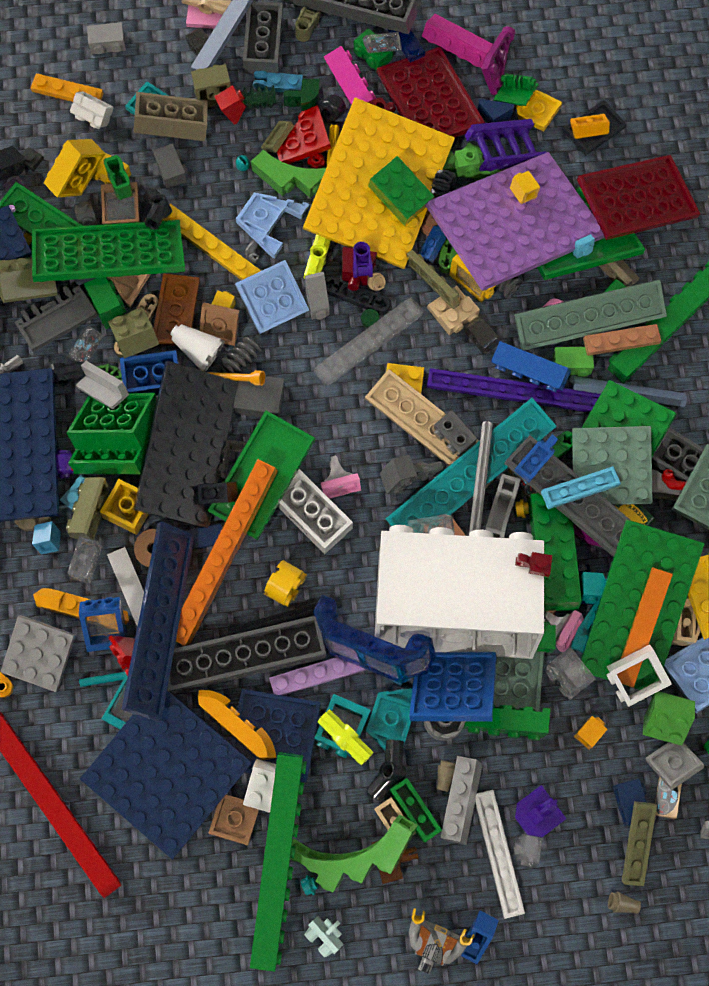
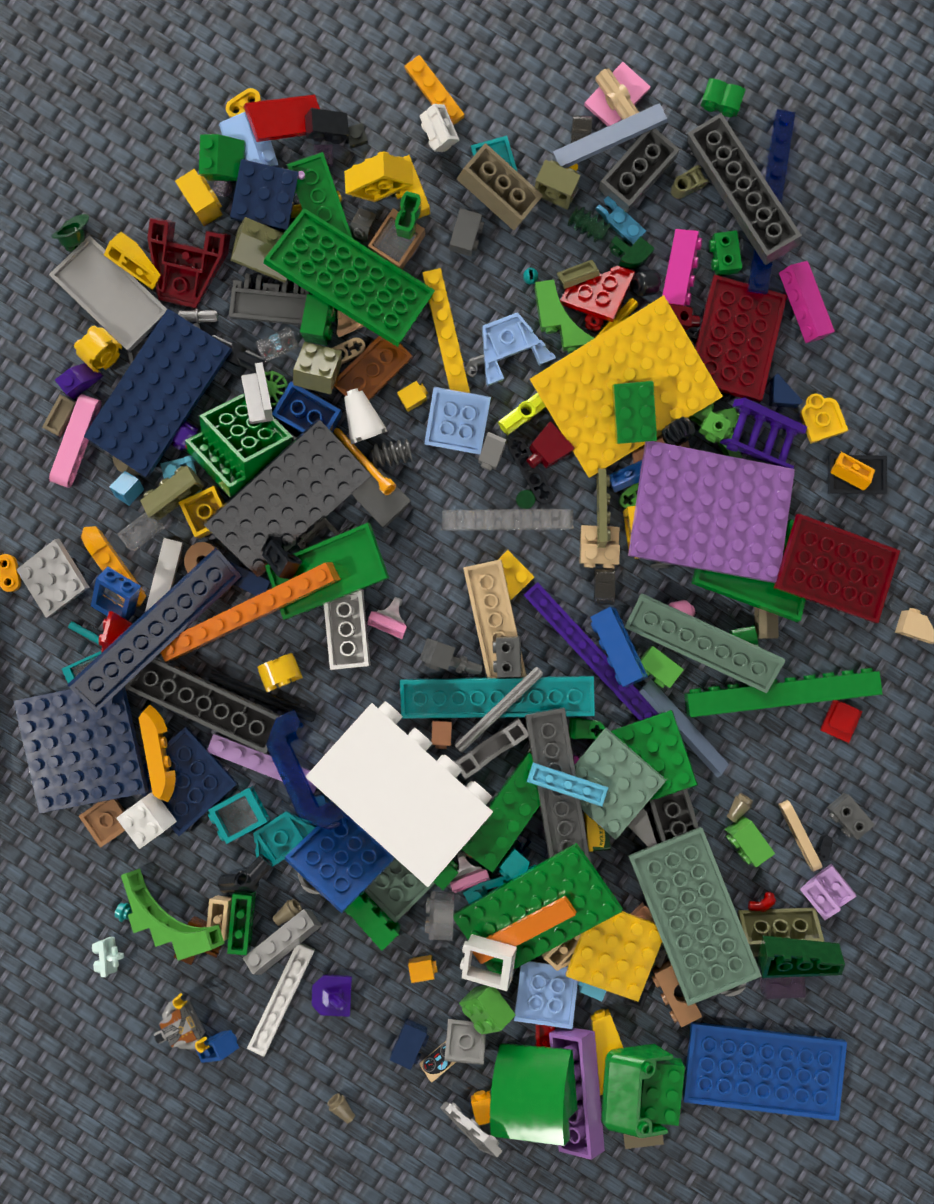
camera: 40 degrees right, 15 degrees up
light grey brick [87,22,126,54] -> none
black piece [143,188,172,230] -> none
medium nougat plate [199,303,240,346] -> none
red slope [214,85,246,125] -> none
green brick [250,752,307,972] -> none
neon yellow piece [317,709,374,766] -> none
dark purple piece [353,242,373,278] -> none
clear slope [363,32,402,53] -> none
tan plate [368,272,386,291] -> none
clear brick [408,514,455,535] -> none
magenta plate [481,26,516,95] -> none
green hinge [493,73,539,106] -> none
yellow brick [510,171,540,204] -> none
blue hinge [514,434,558,483] -> none
clear brick [514,834,543,867] -> none
dark red plate [515,552,552,577] -> none
yellow plate [516,499,529,518] -> none
medium azure plate [573,234,595,259] -> none
nougat plate [583,324,661,356] -> none
olive plate [622,801,657,886] -> none
red arm [661,469,687,491] -> none

